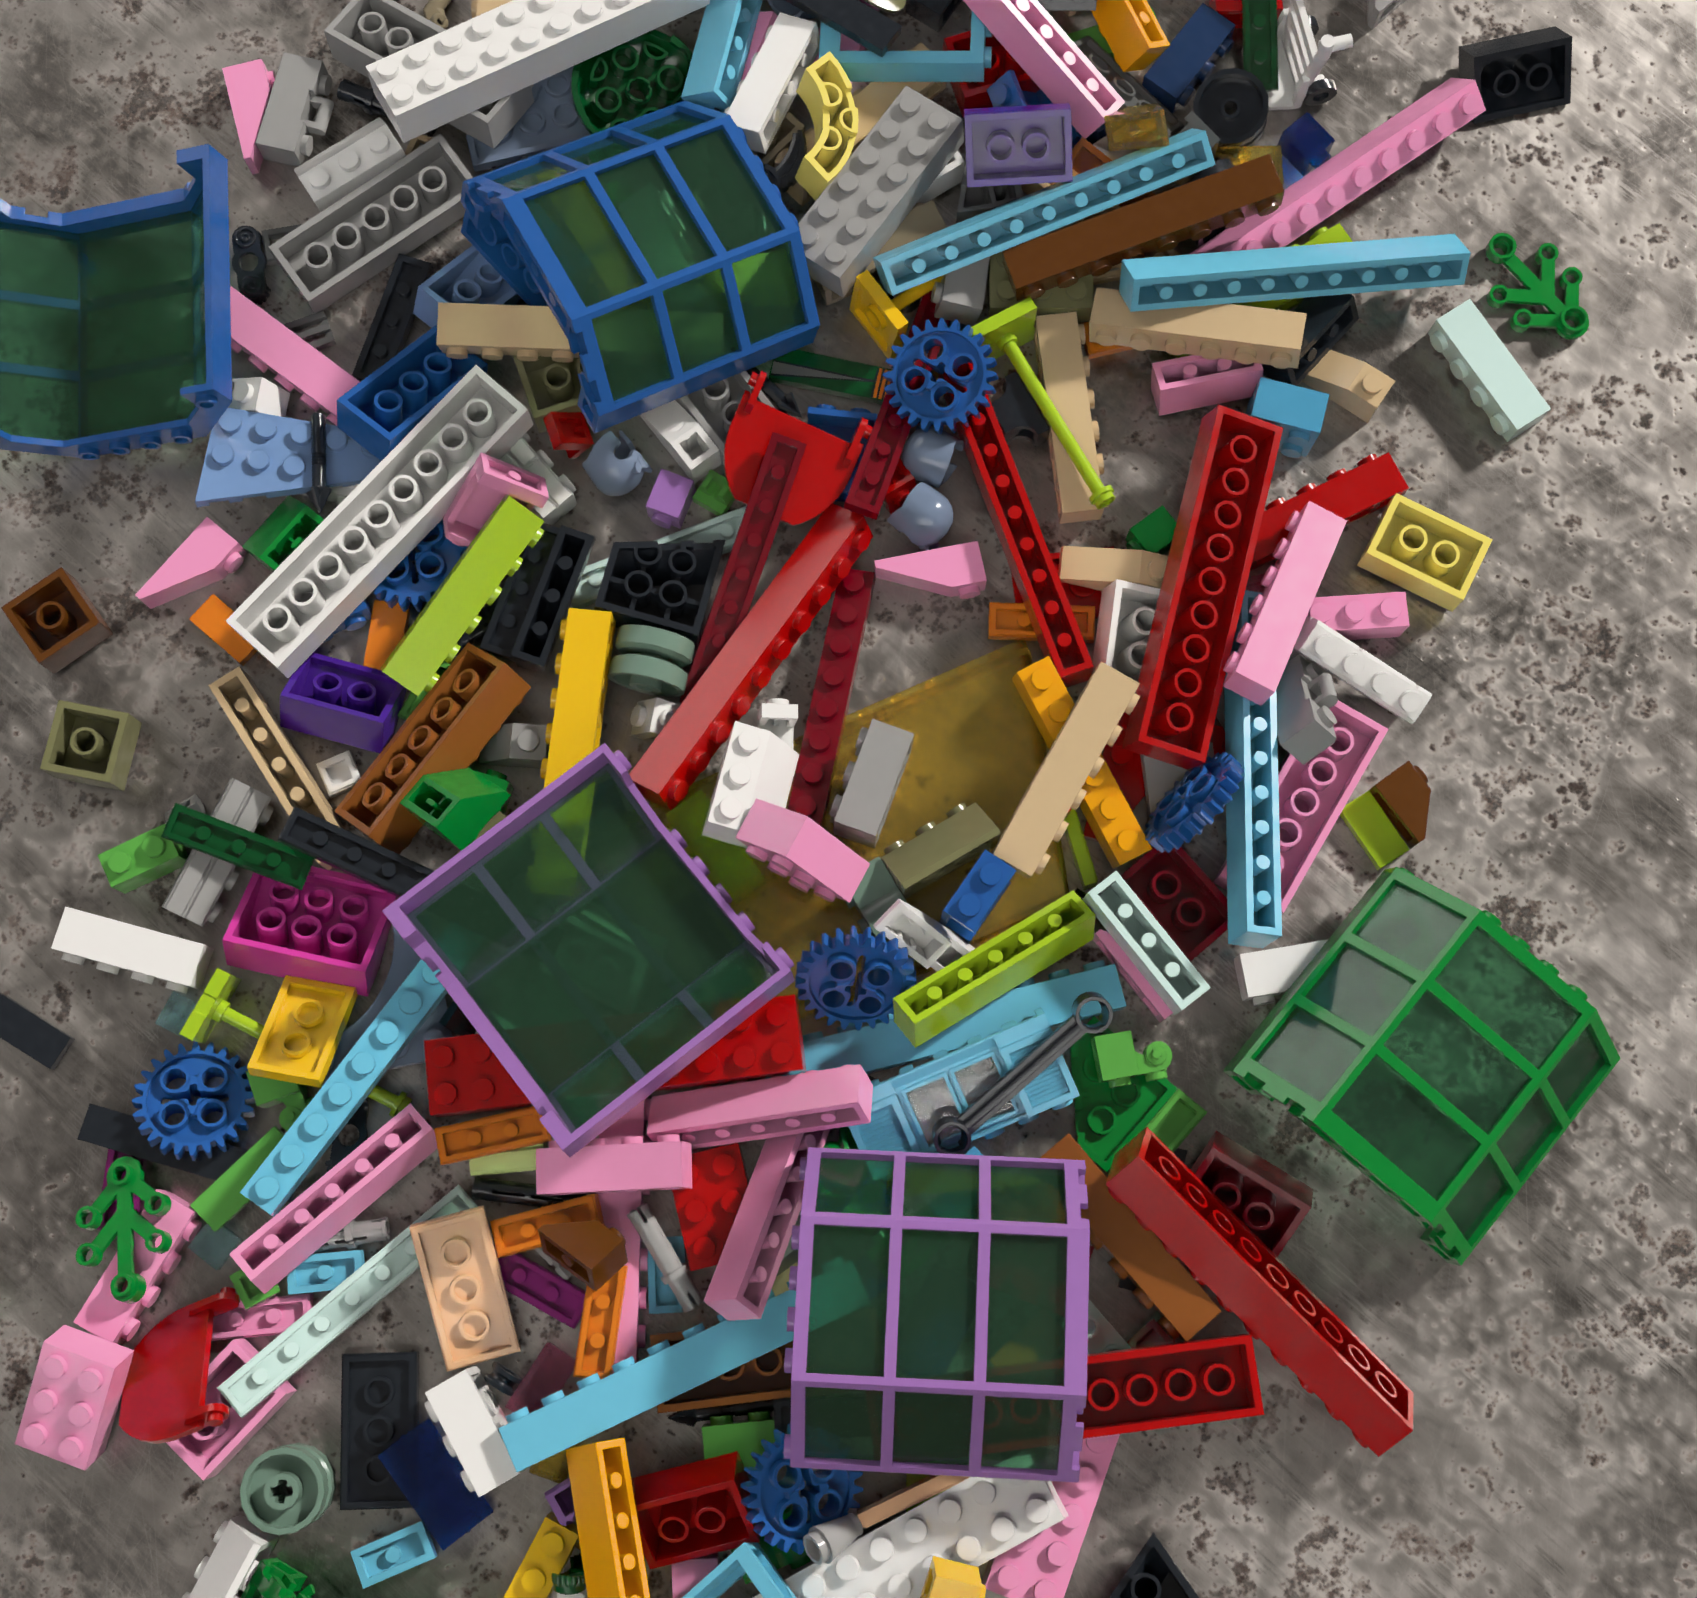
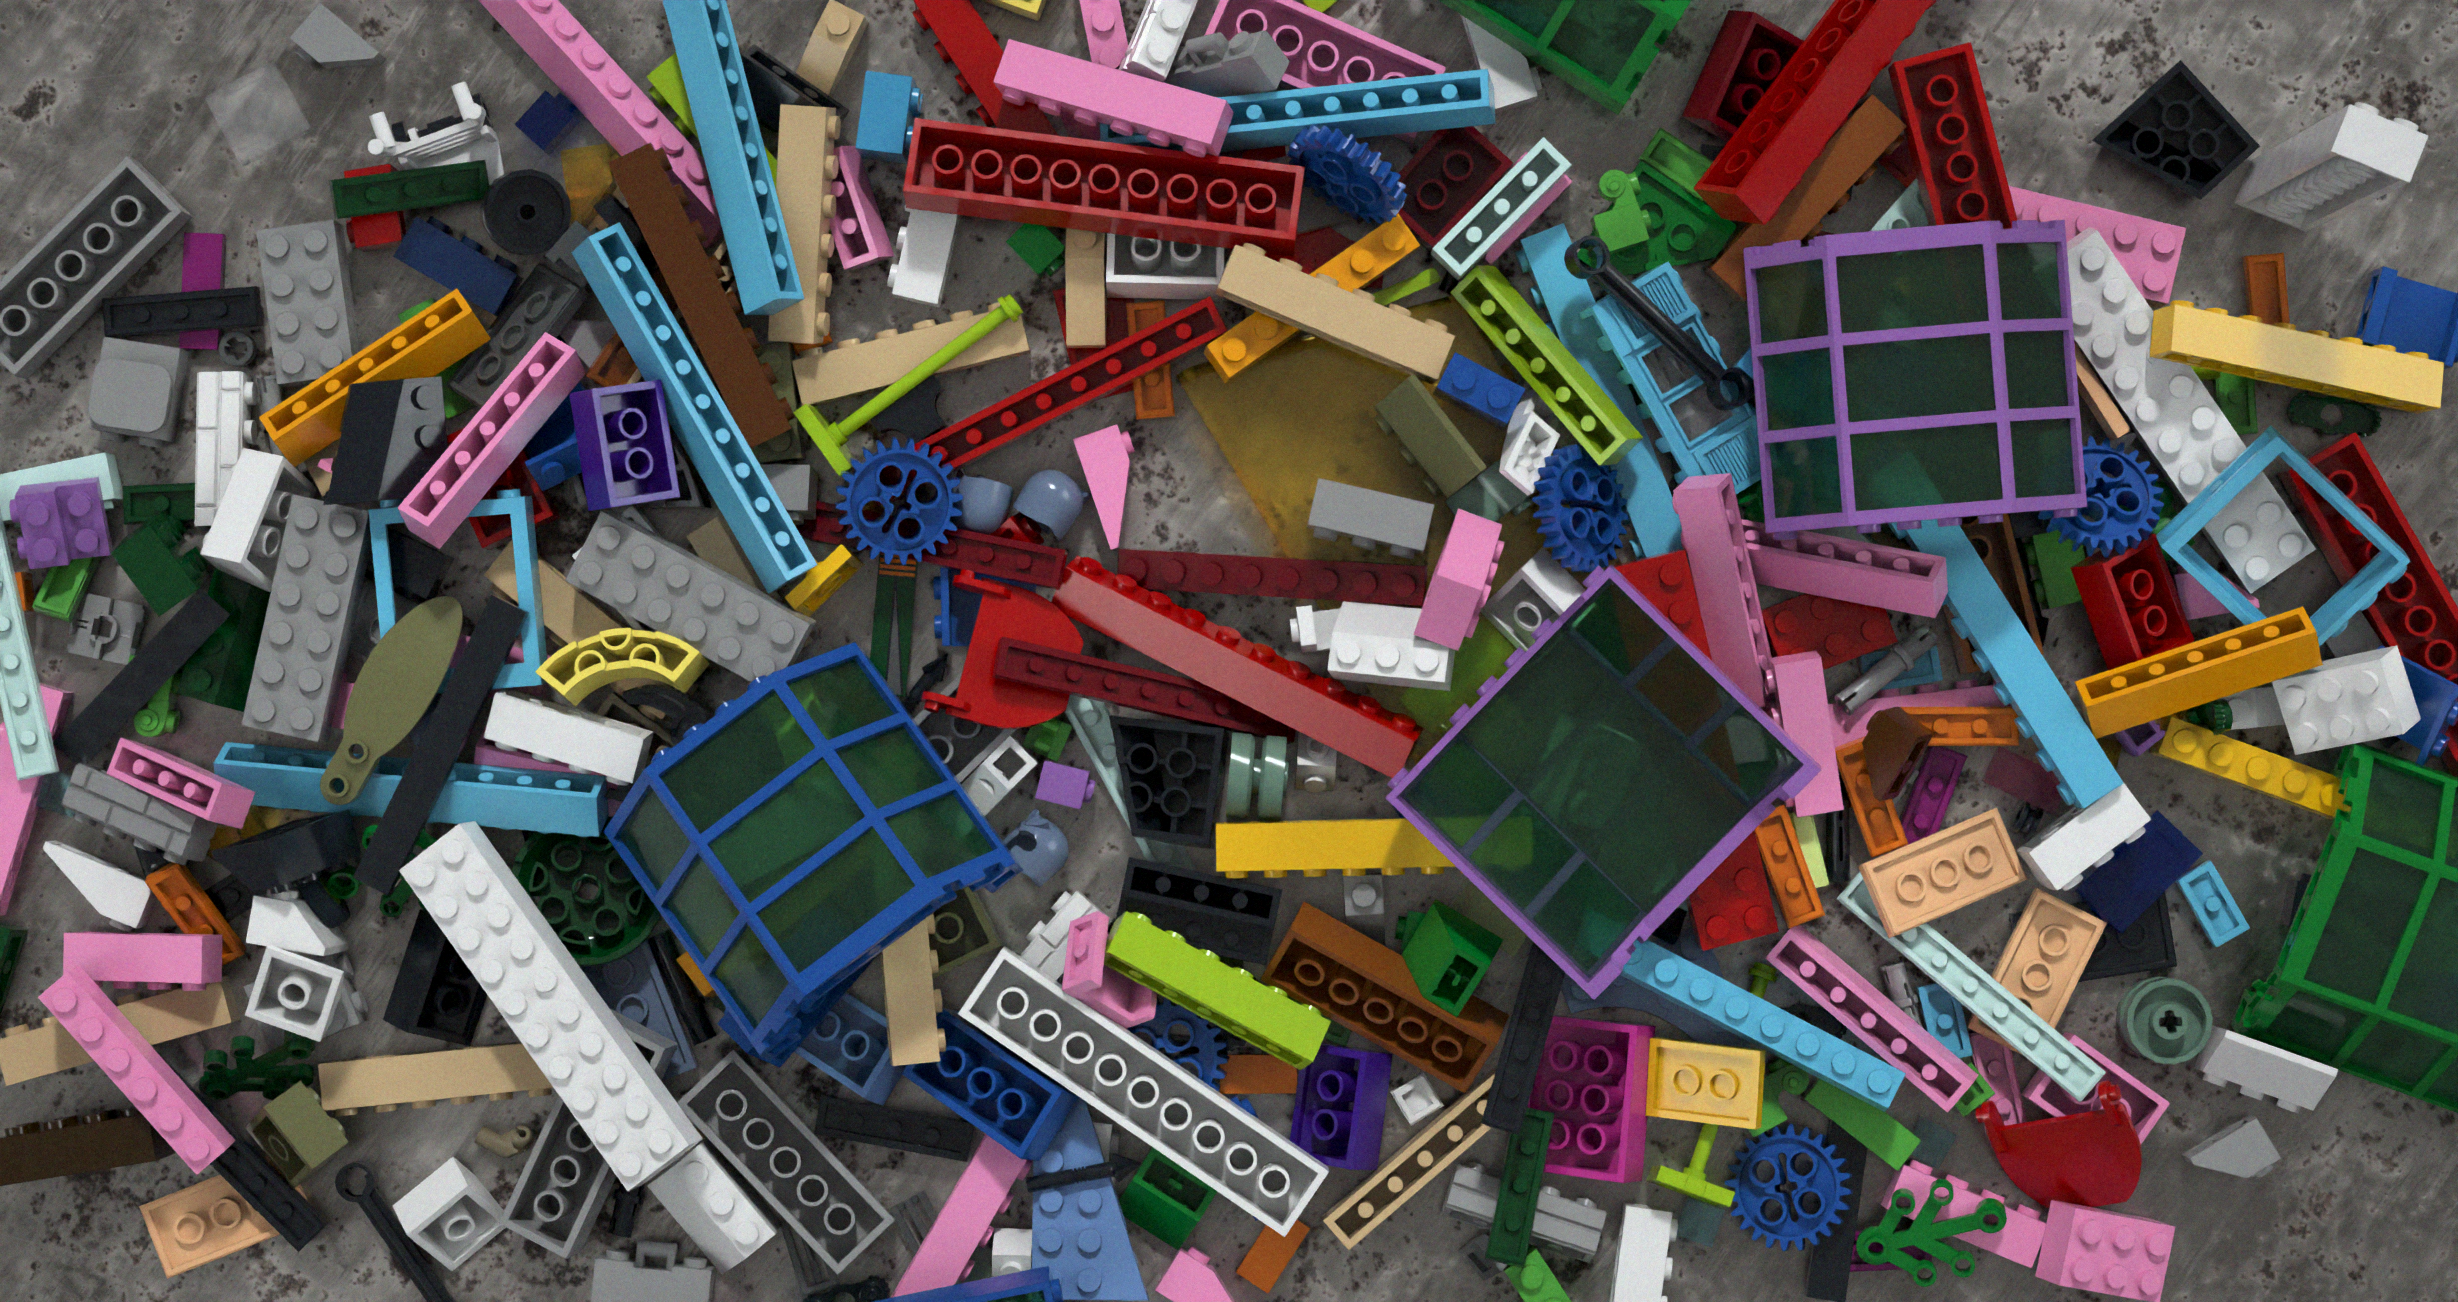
camera: 90 degrees left, 10 degrees up
red bracket [543,412,594,459] -> none
light grey cone [803,1513,863,1565] -> none
clear yellow slope [1104,104,1169,151] -> none
none -> white brick [887,205,961,308]
none -> white slope [1480,547,1598,665]
none -> light nougat tile [1966,888,2107,1055]
none -> light grey slope [2182,1115,2281,1179]

